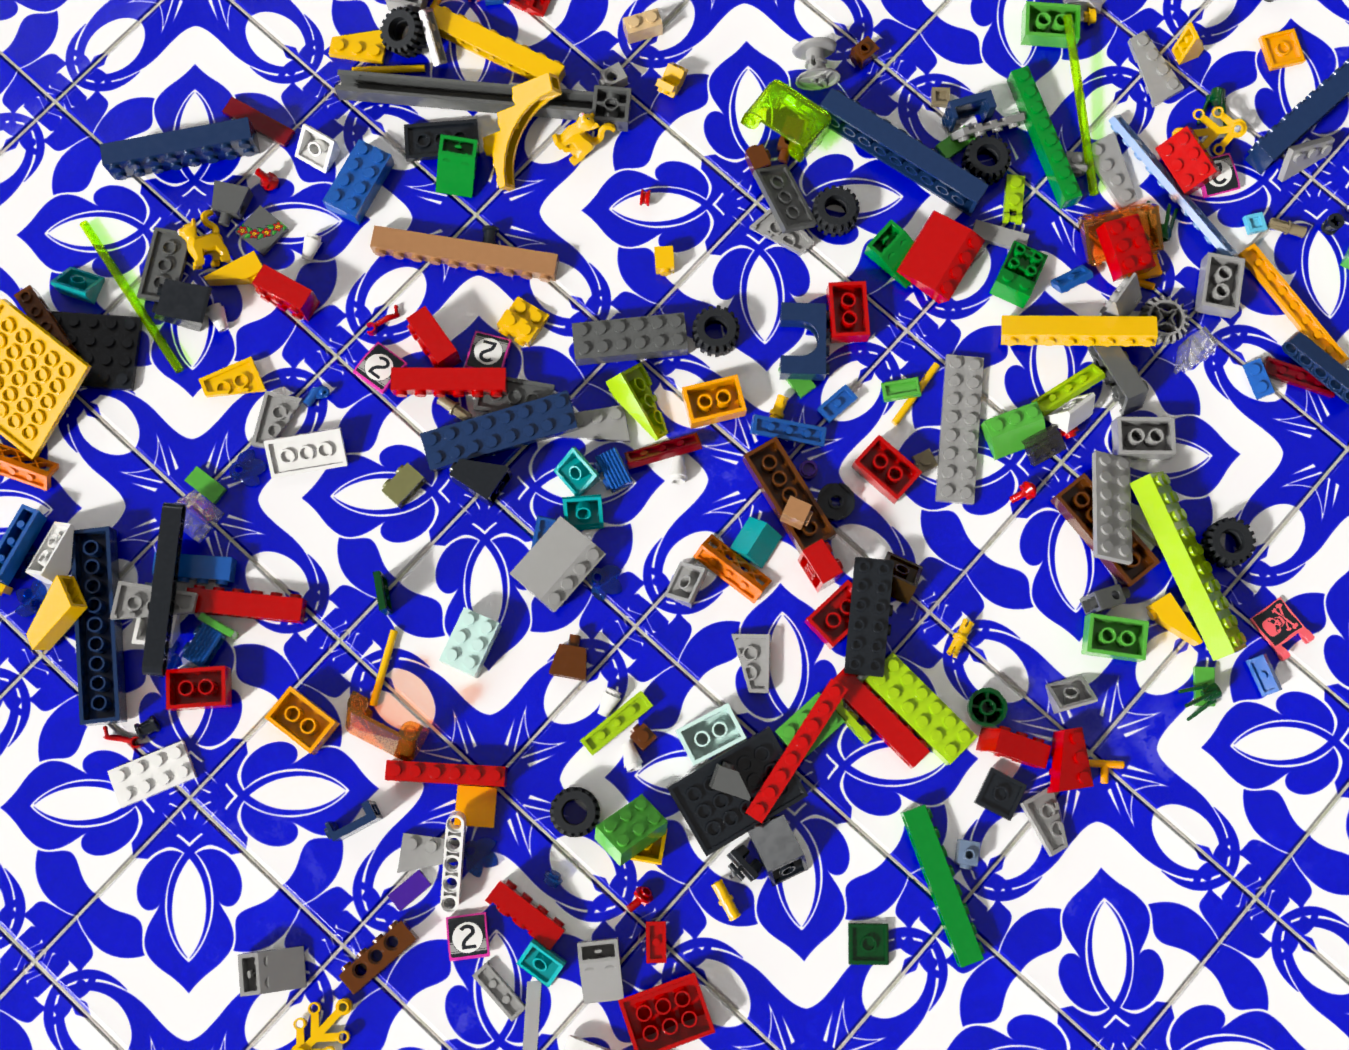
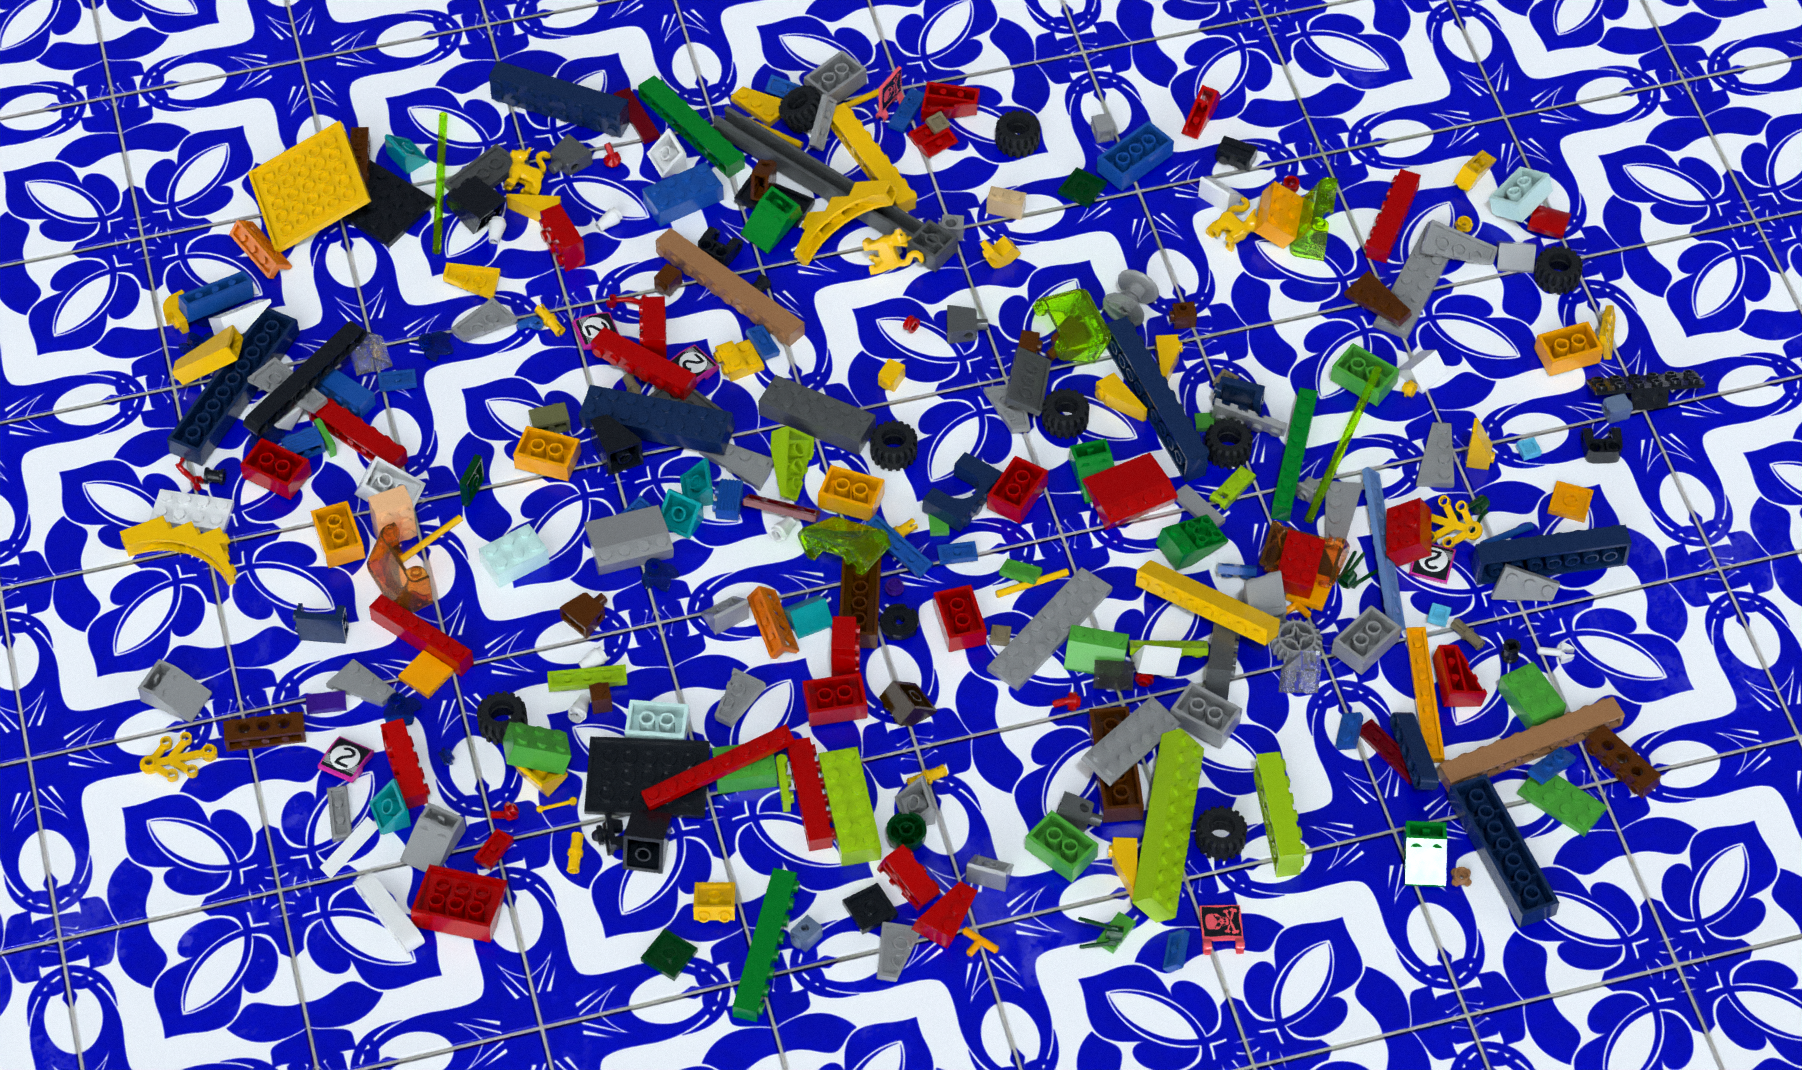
camera: 35 degrees right, 25 degrees down
bright green tile [184,466,227,504] -> none
dark grey tile [235,205,289,256] -> none
white plate [264,427,348,478] -> none
white beam [440,811,466,913] -> none
dark grey slope [709,761,751,801] -> none
medium nougat brick [780,495,813,530] -> none
black bracket [844,557,894,677] -> none
none -> yellow arch [120,516,237,586]
none -> white slope [354,456,426,509]
none -> light nougat brick [368,485,417,548]
none -> blue plate [377,368,417,392]
none -> light orange brick [513,426,581,481]
none -> yellow pin [534,304,566,337]
none -> yellow hinge [536,797,577,813]
none -> green brick [638,75,745,179]
none -> reddish brown brick [654,263,683,297]
none -> yellow plate [693,882,736,923]
none -> black piece [698,226,743,267]
none -> blue plate [746,324,780,361]
none -> reddish brown torso [750,159,777,201]
none -> blue plate [765,74,801,98]
none -> clear neon green windscreen [797,516,891,575]
none -> light grey slope [895,775,936,826]
none -> dark grey torso [947,305,988,344]
none -> yellow slope [1095,372,1147,422]
none -> yellow slope [1155,334,1183,382]
none -> lime brick [1253,751,1306,878]
none -> red wedge [1432,645,1488,707]
none -> blue bar [1480,522,1534,543]
none -> medium azure plate [1516,437,1542,461]

